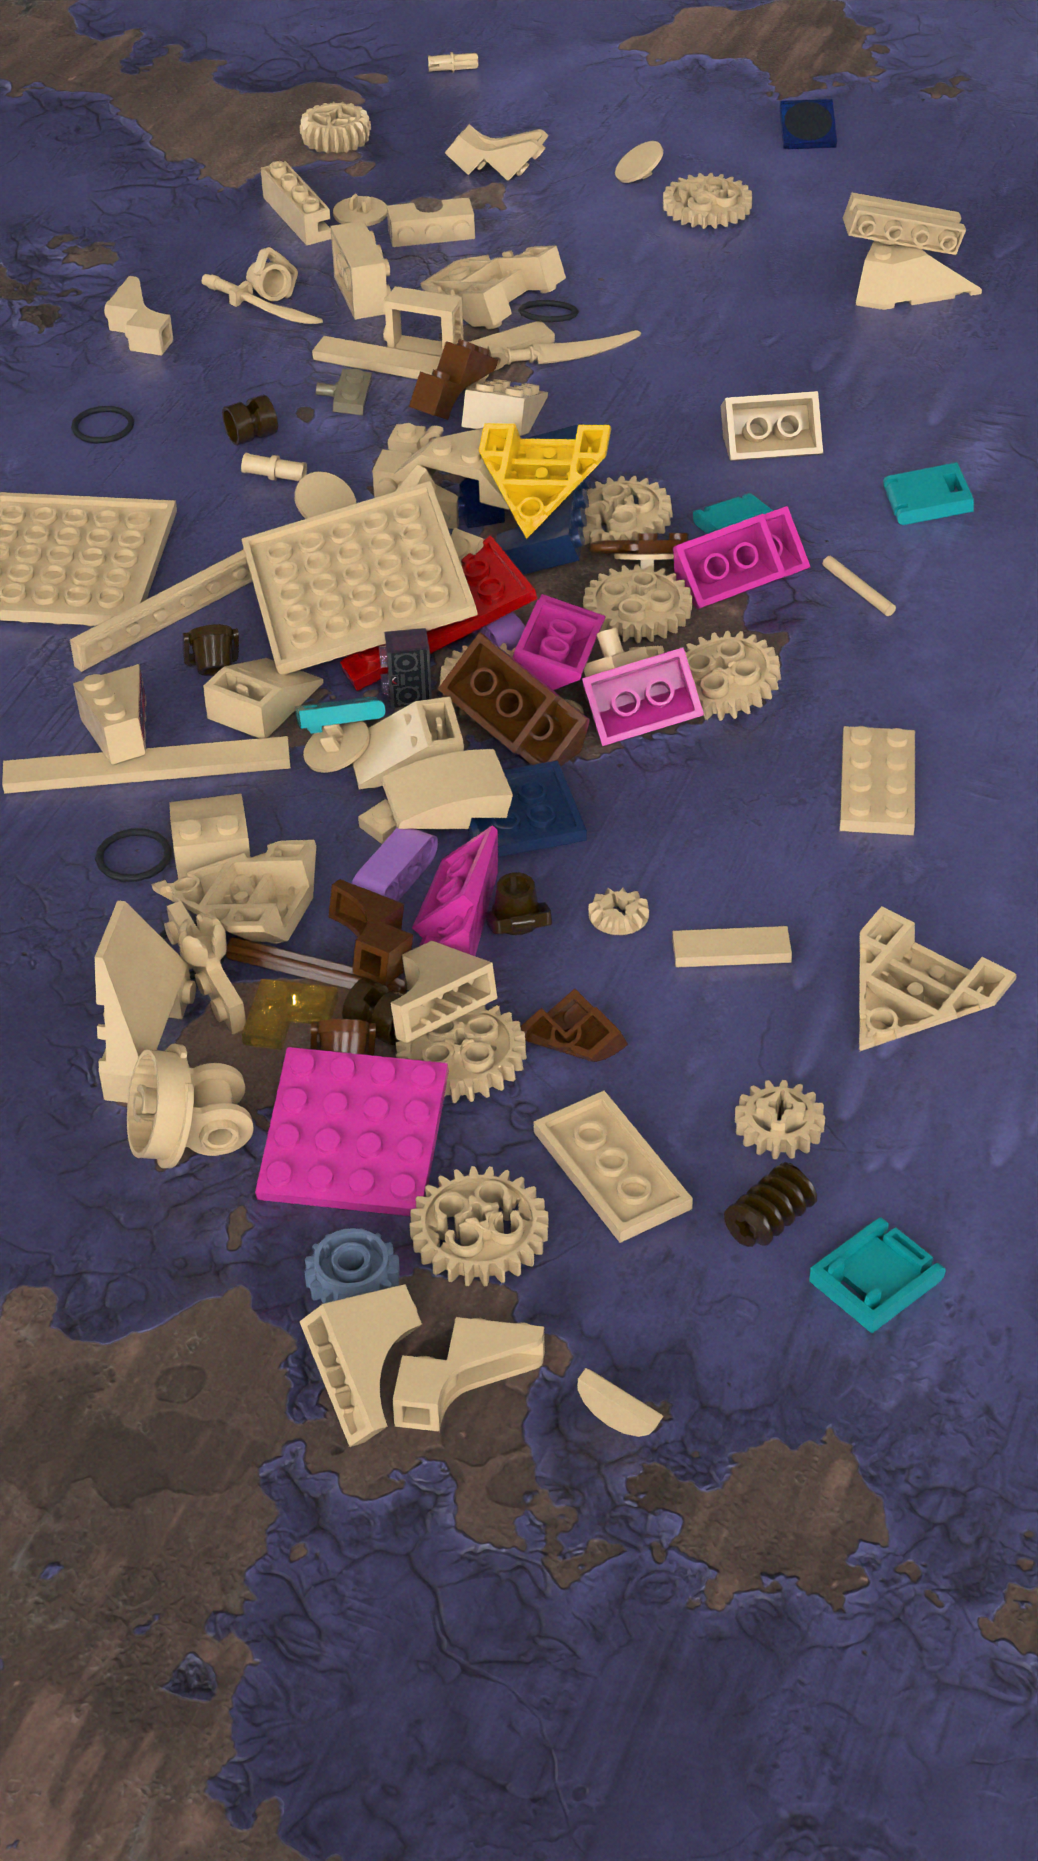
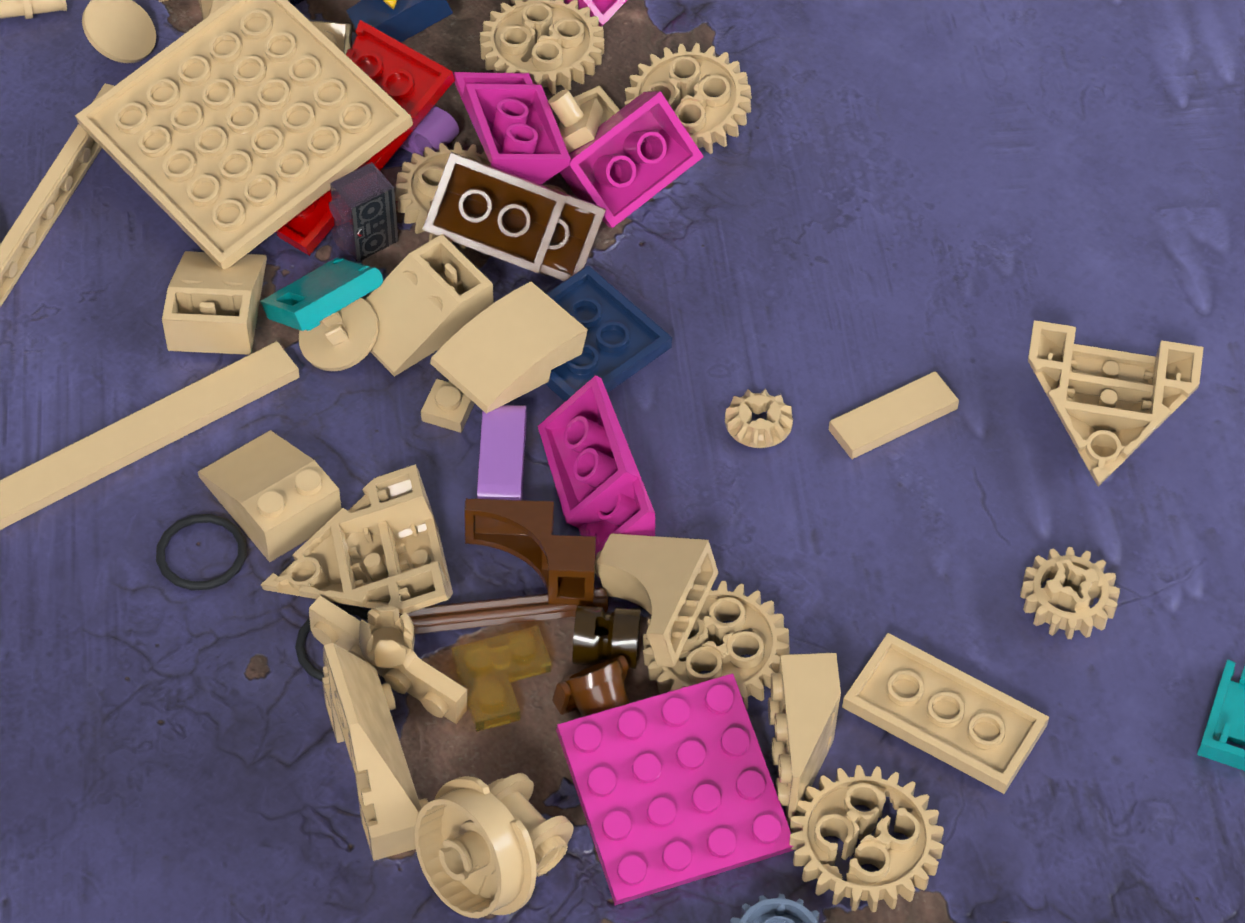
camera: 30 degrees left, 10 degrees up
tan wedge [73,664,147,765] -> none
dark brown piece [183,624,239,676] -> none
dark brown piece [485,872,552,935] -> none
reddish brown slope [520,989,628,1062] -> none
dark brown piece [724,1162,817,1247] -> none
tan plate [840,726,915,835] -> none
none -> tan slope [768,653,841,824]

